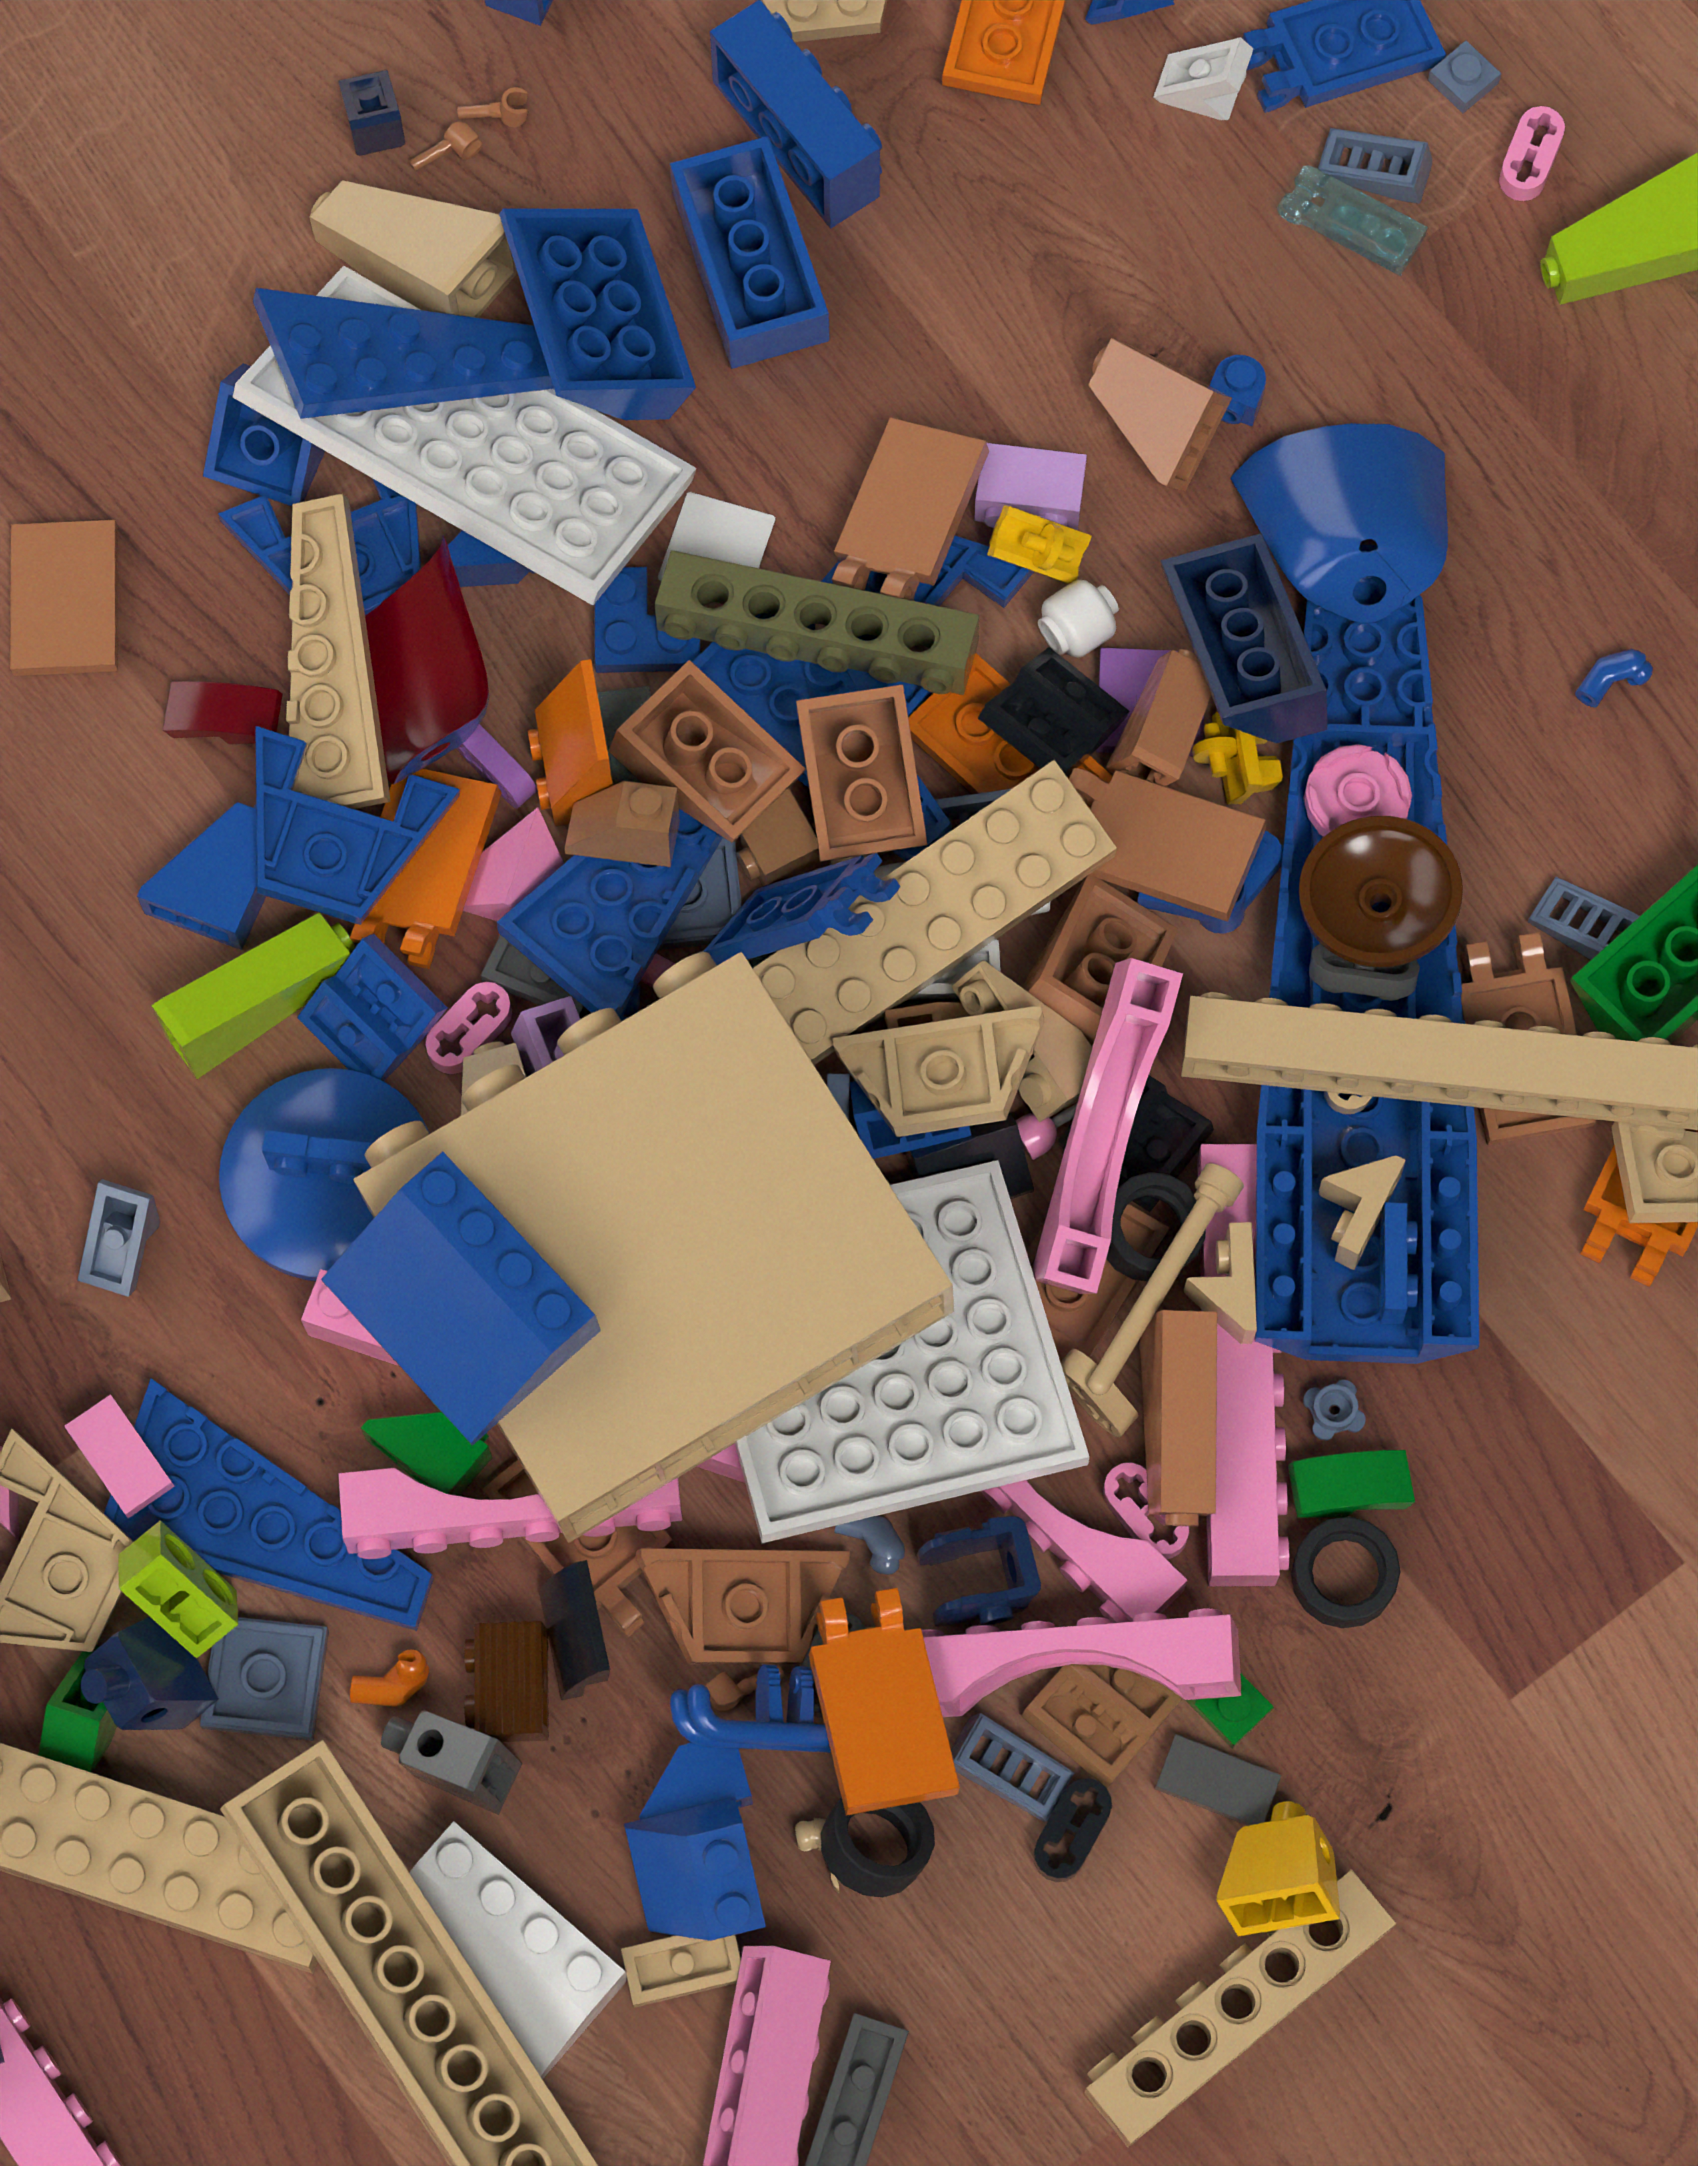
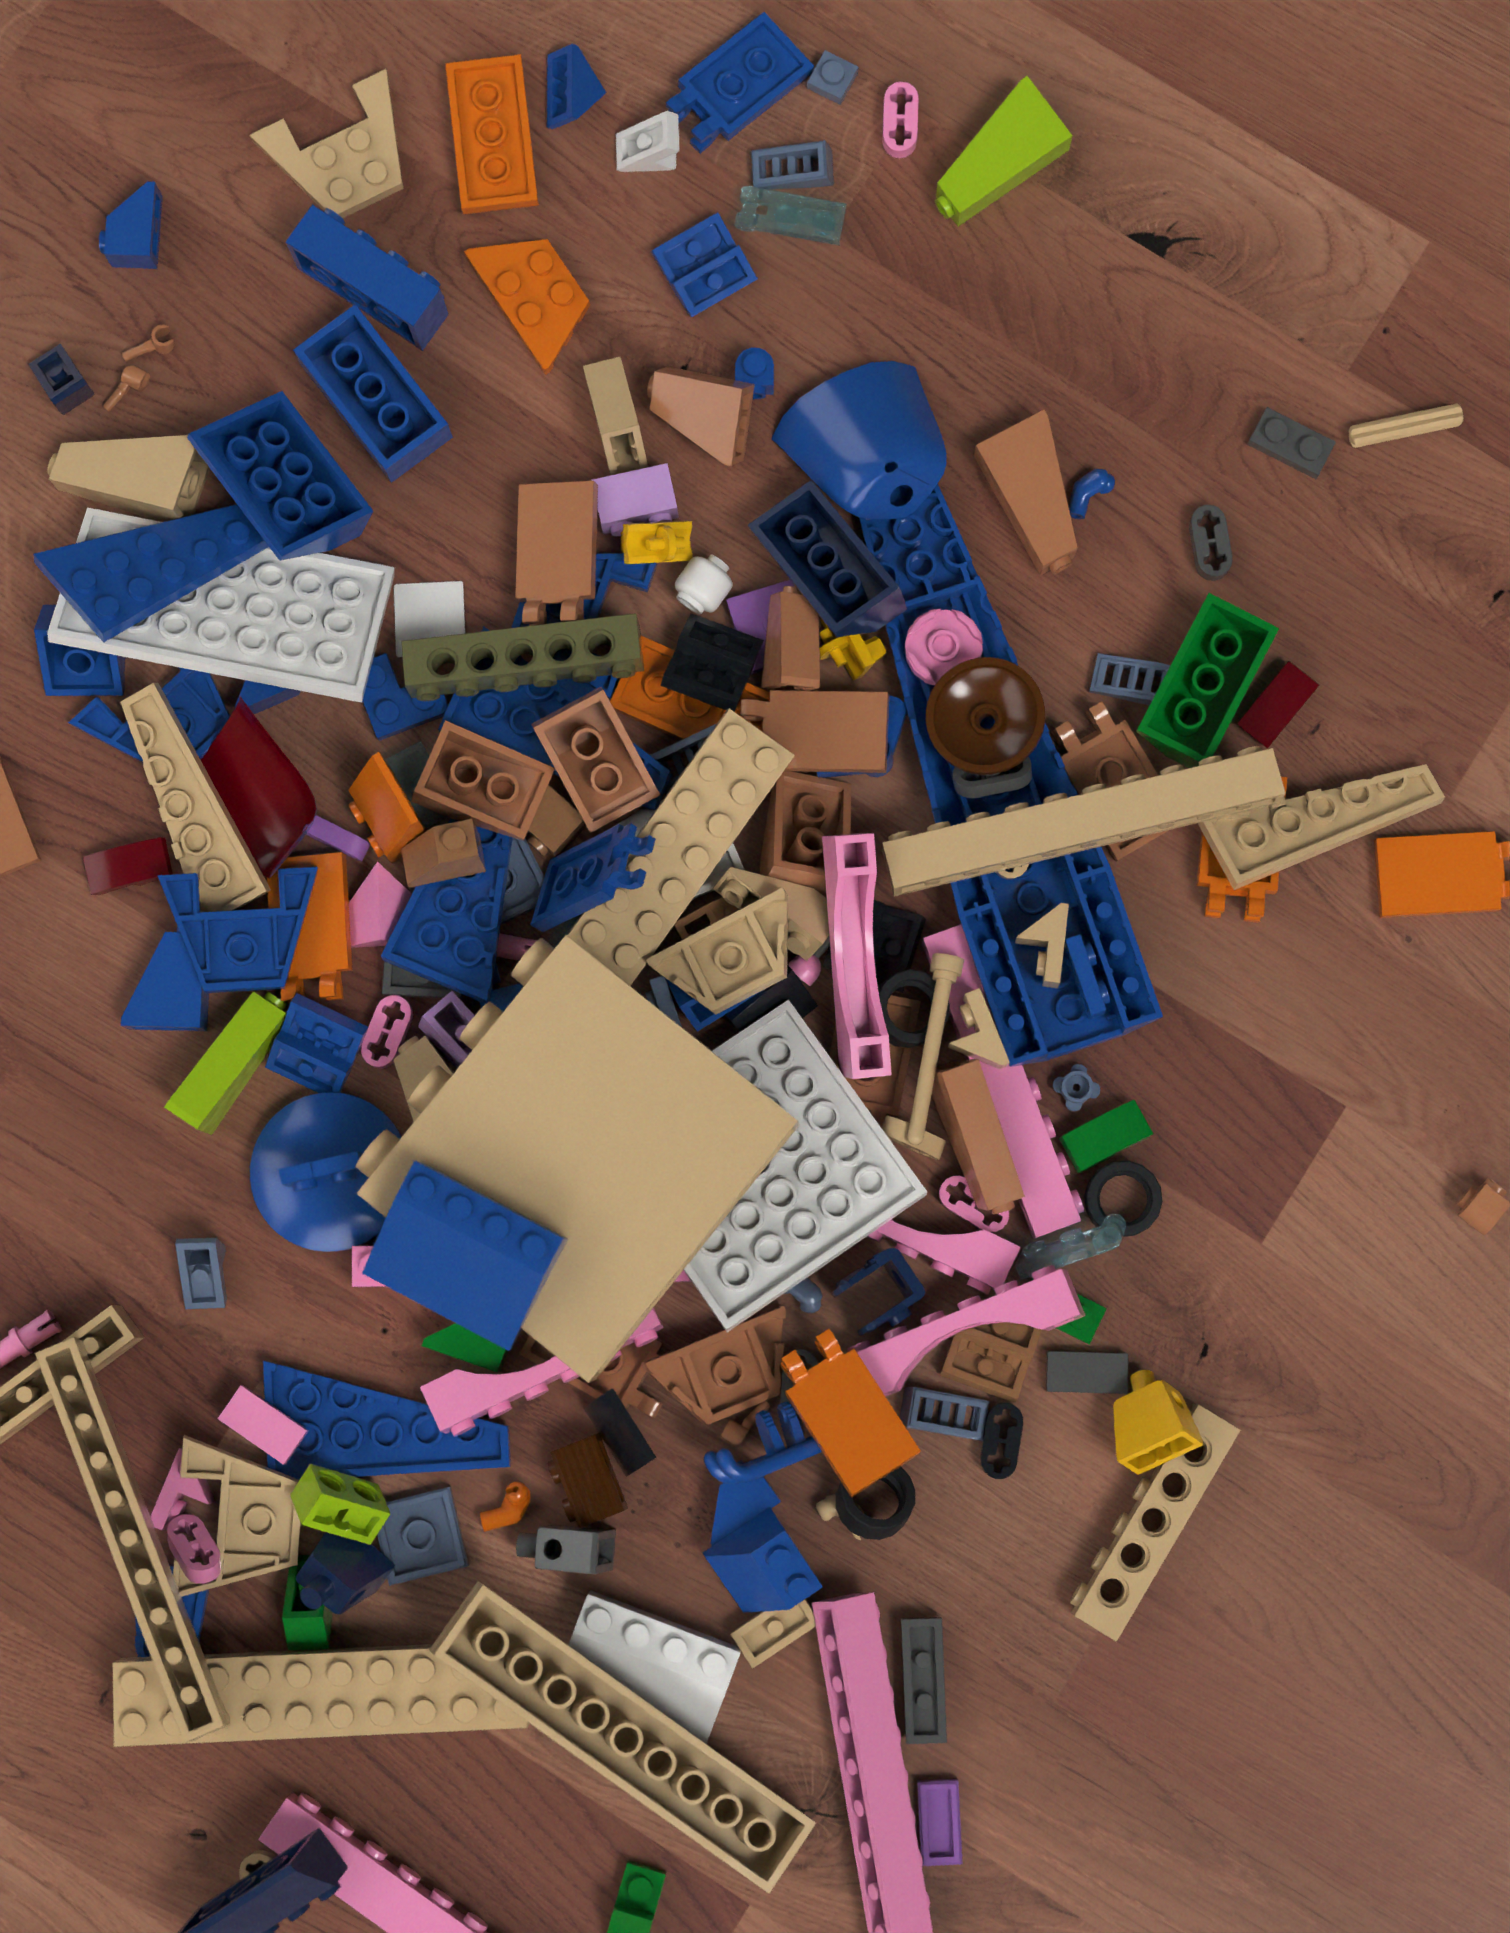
camera: 15 degrees left, 10 degrees up
none -> orange wing [464,239,590,375]
none -> tan slope [583,357,648,475]
none -> blue slope [651,212,758,318]
none -> nougat slope [974,409,1078,575]
none -> clear light blue plate [1015,1214,1127,1280]

